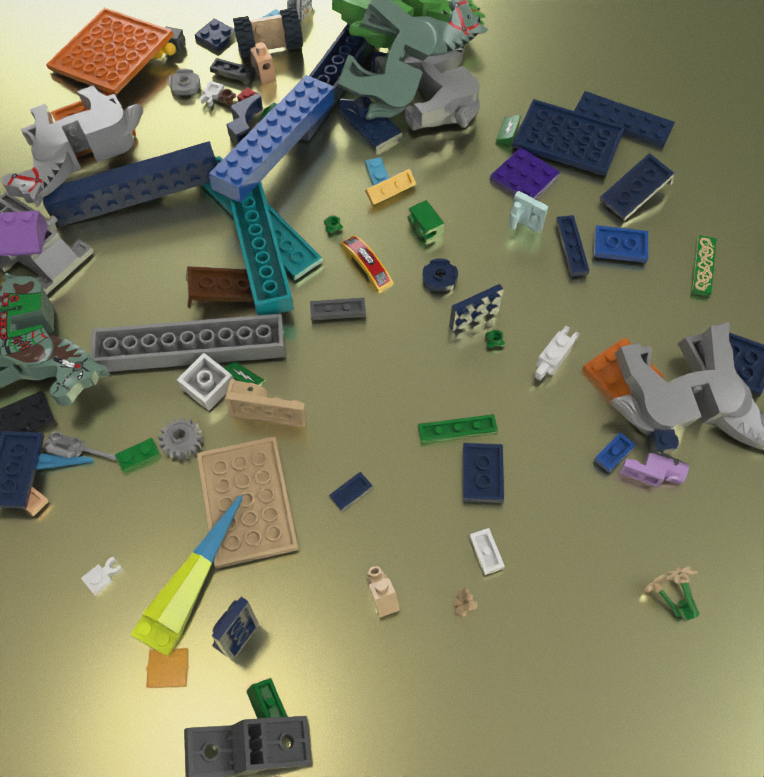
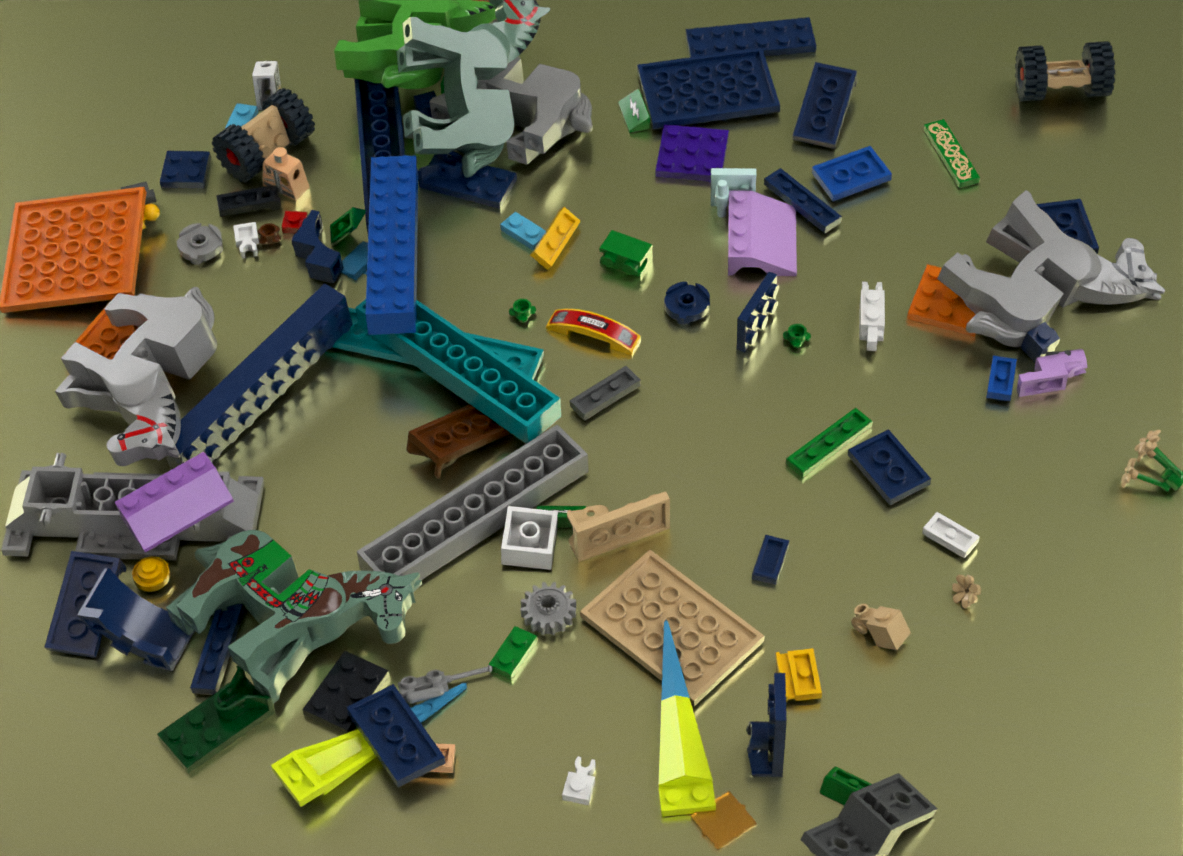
camera: 30 degrees left, 10 degrees down
none -> lavender piece [728,190,797,276]
none -> yellow plate [775,648,822,702]

